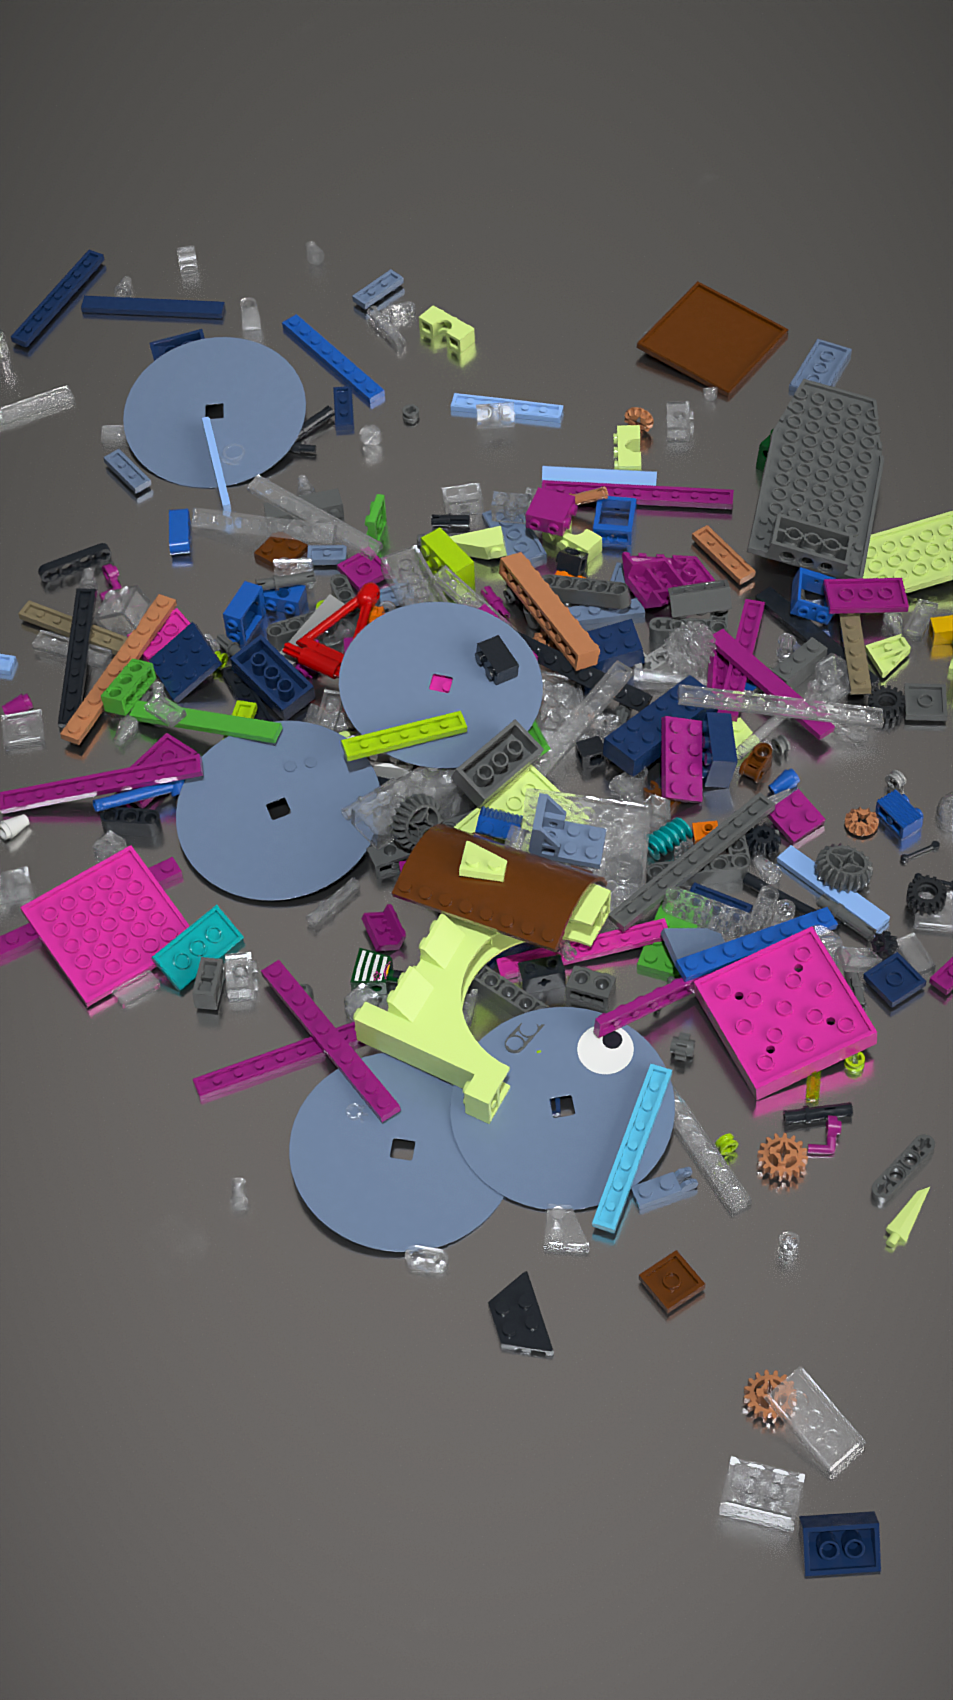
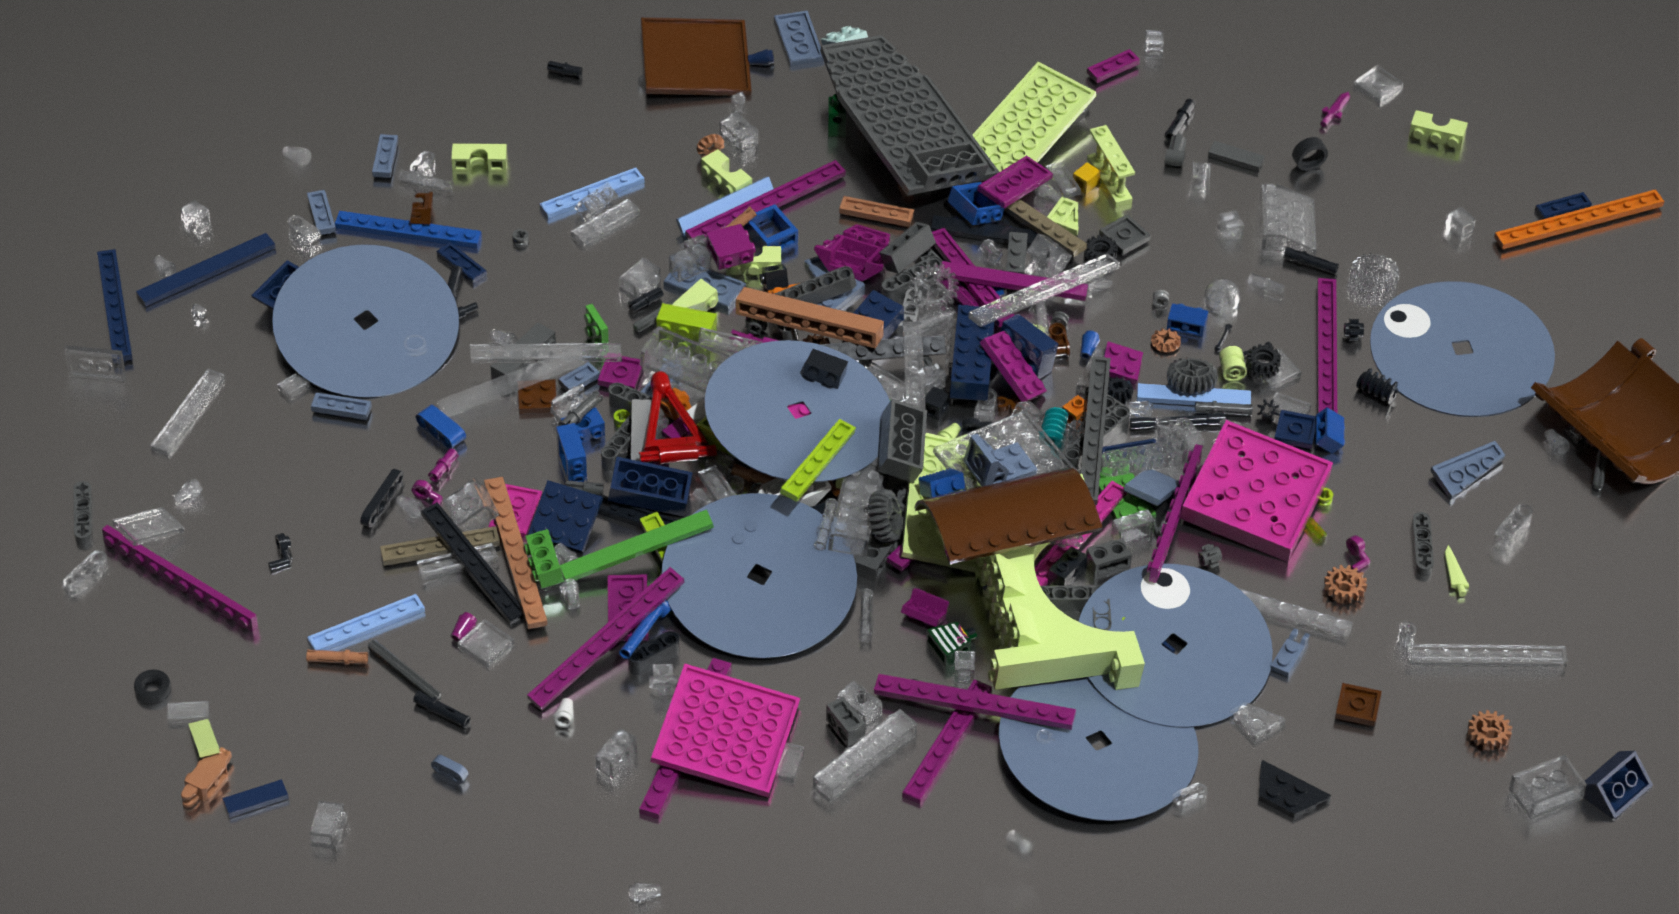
camera: 45 degrees left, 5 degrees down
clear plate [144,693,187,728] -> none
teal tile [151,905,244,992] -> none
light blue tile [202,417,232,517] -> none
clear gear [359,424,383,447] -> none
yellowish green wing [459,841,507,882] -> none
clear brick [504,824,532,851] -> none
medium azure plate [592,1064,672,1233] -> none
blue plate [674,907,838,982] -> none
lime bush [715,1133,739,1156] -> none
clear tile [764,1366,867,1475] -> none
black pin [783,1102,853,1125] -> none
clear slope [836,946,882,973] -> none
none -> clear hinge [191,303,208,319]
none -> sand blue plate [307,190,336,235]
none -> reddish brown hinge [410,192,433,224]
none -> magenta pin [428,449,459,482]
none -> black axle [547,61,583,78]
none -> clear plate [571,199,640,246]
none -> dark blue cone [748,49,774,66]
none -> clear brick [813,709,917,803]
none -> light aqua plate [821,26,868,45]
none -> yellowish green cone [937,423,961,439]
none -> black plate [962,418,995,442]
none -> clear brick [1111,509,1155,545]
none -> yellowish green wheel [1219,346,1247,382]
none -> blue brick [1316,407,1345,453]
none -> clear plate [1406,644,1568,667]

